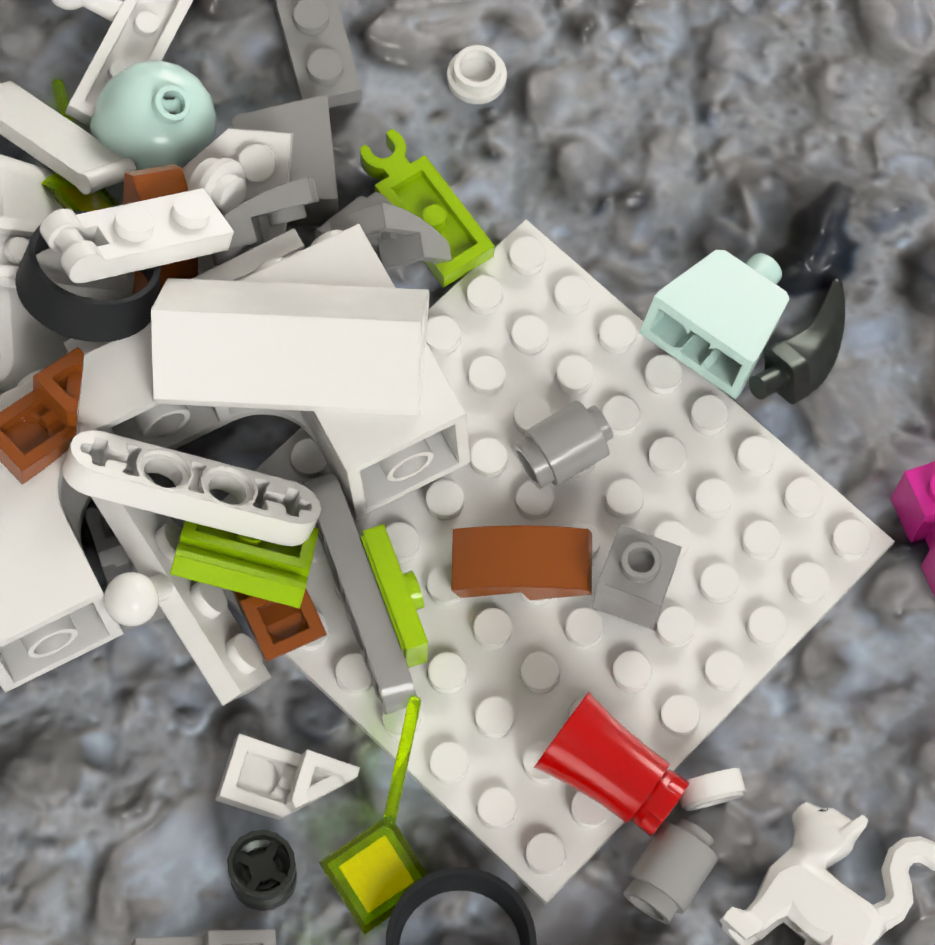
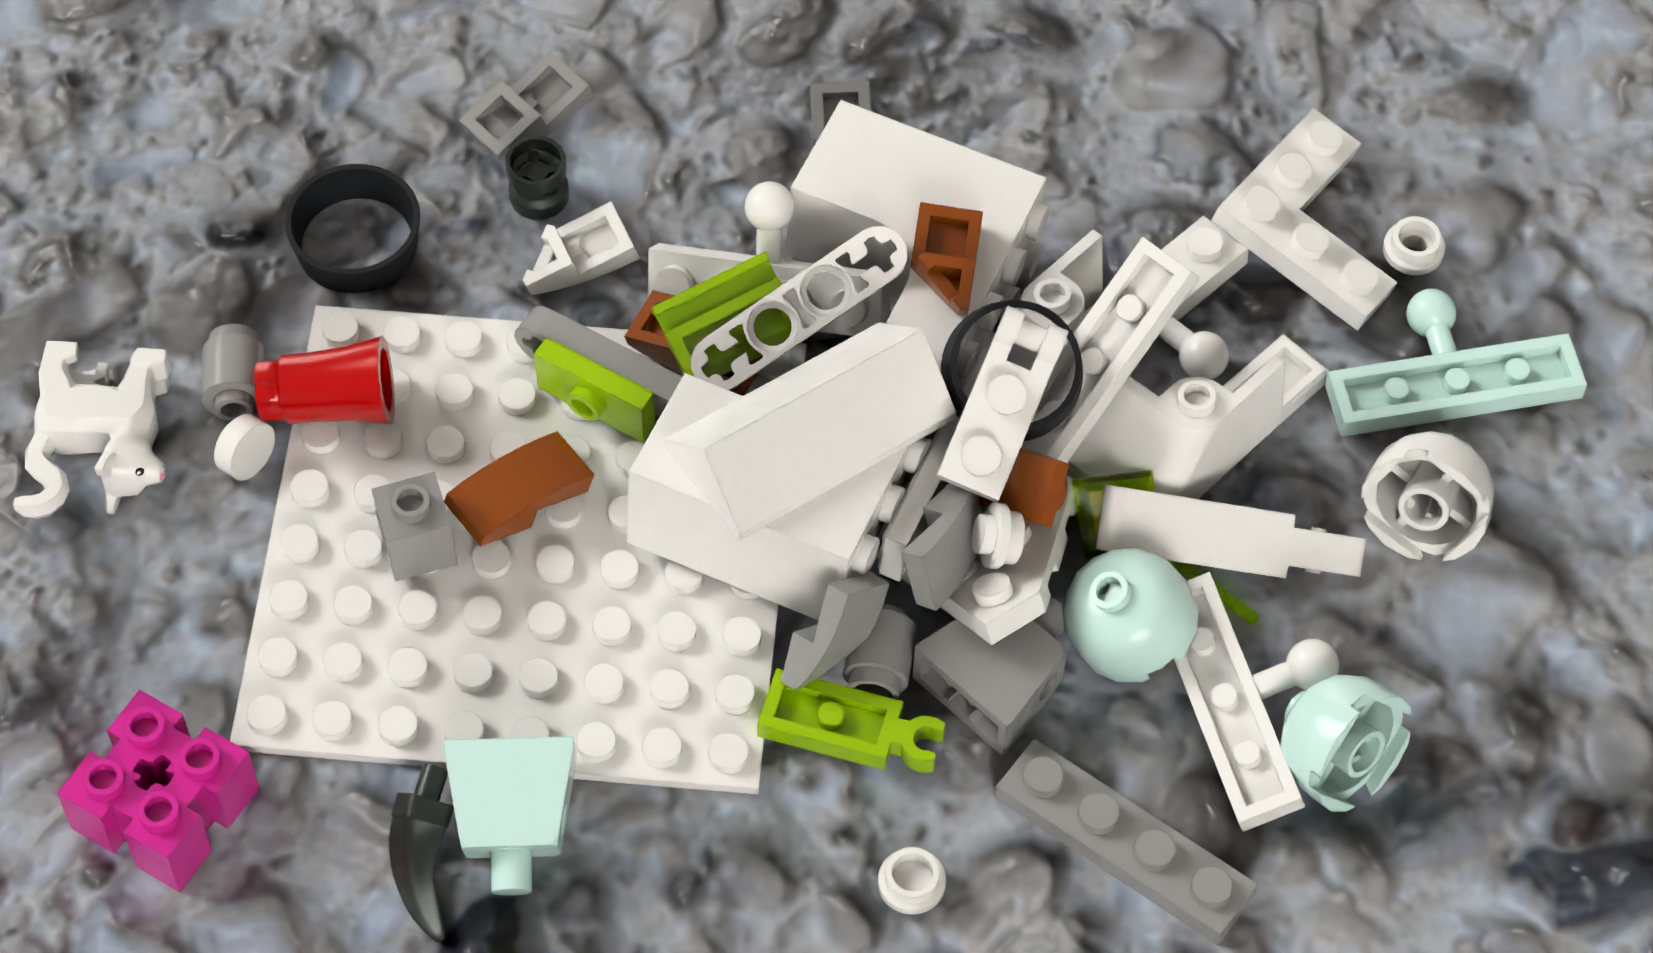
camera: 145 degrees right, 10 degrees down
clear neon green piece [318,696,428,934] -> none
light grey brick [514,400,613,489] -> none

